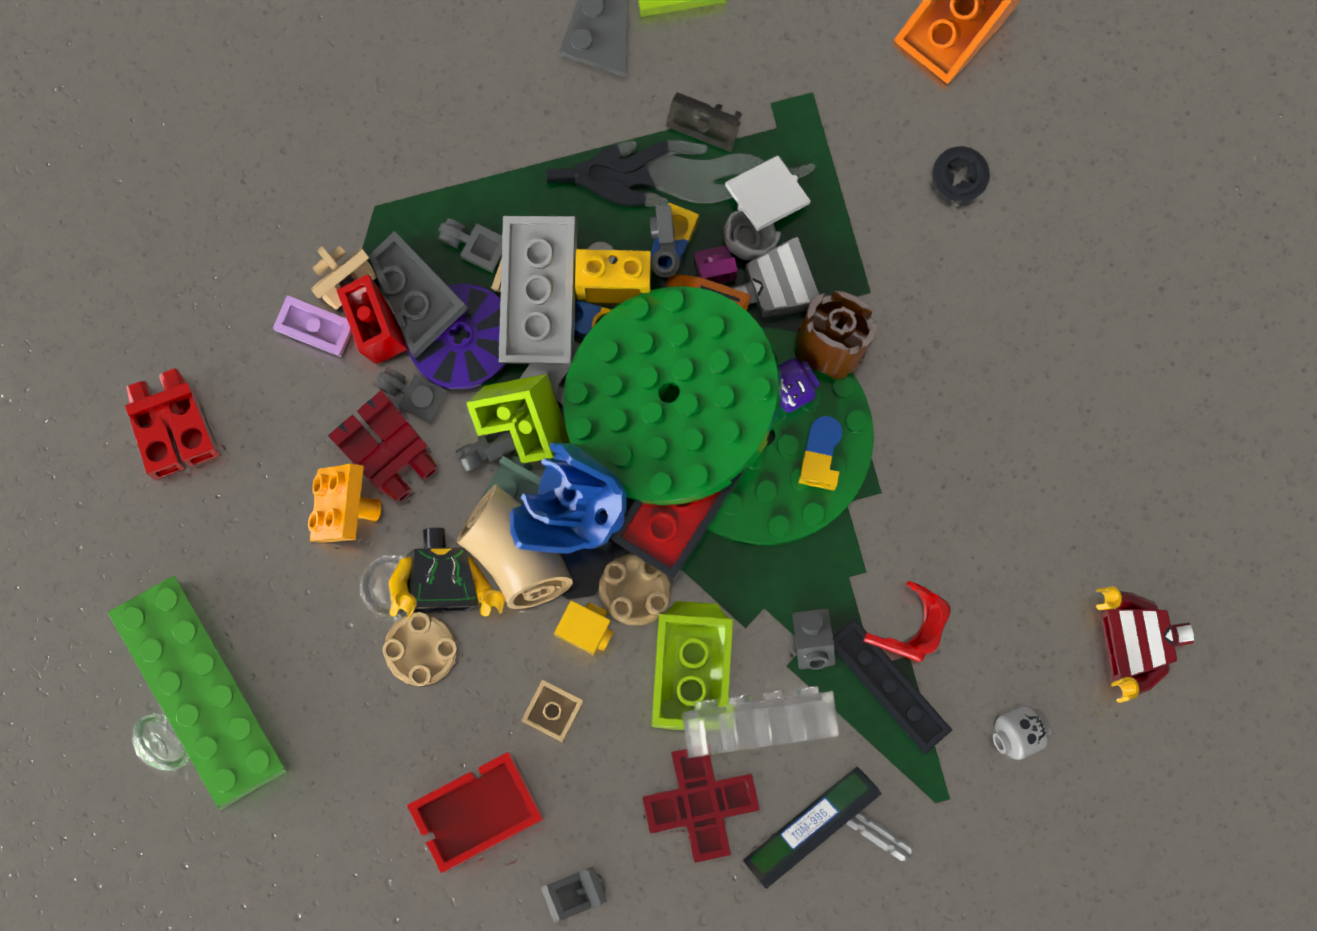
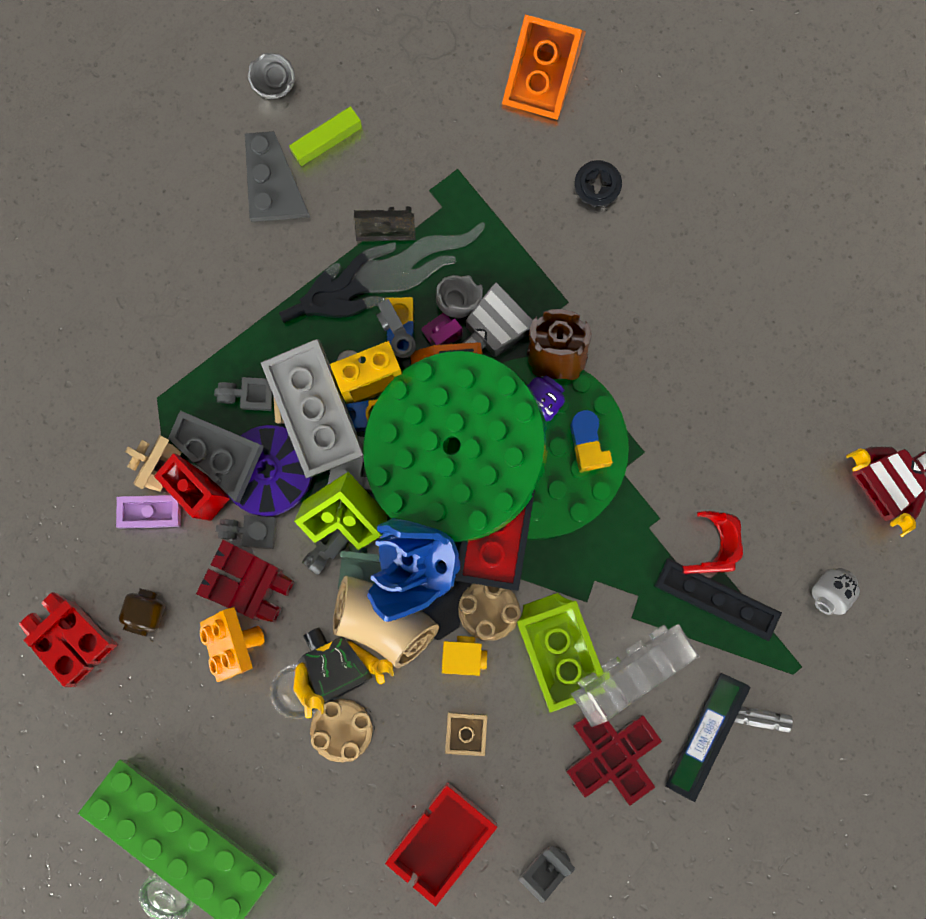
camera: 20 degrees left, 0 degrees up
white piece [725,156,810,231] -> none
dark grey bracket [792,609,835,670] -> none
none -> dark brown head [119,588,165,636]

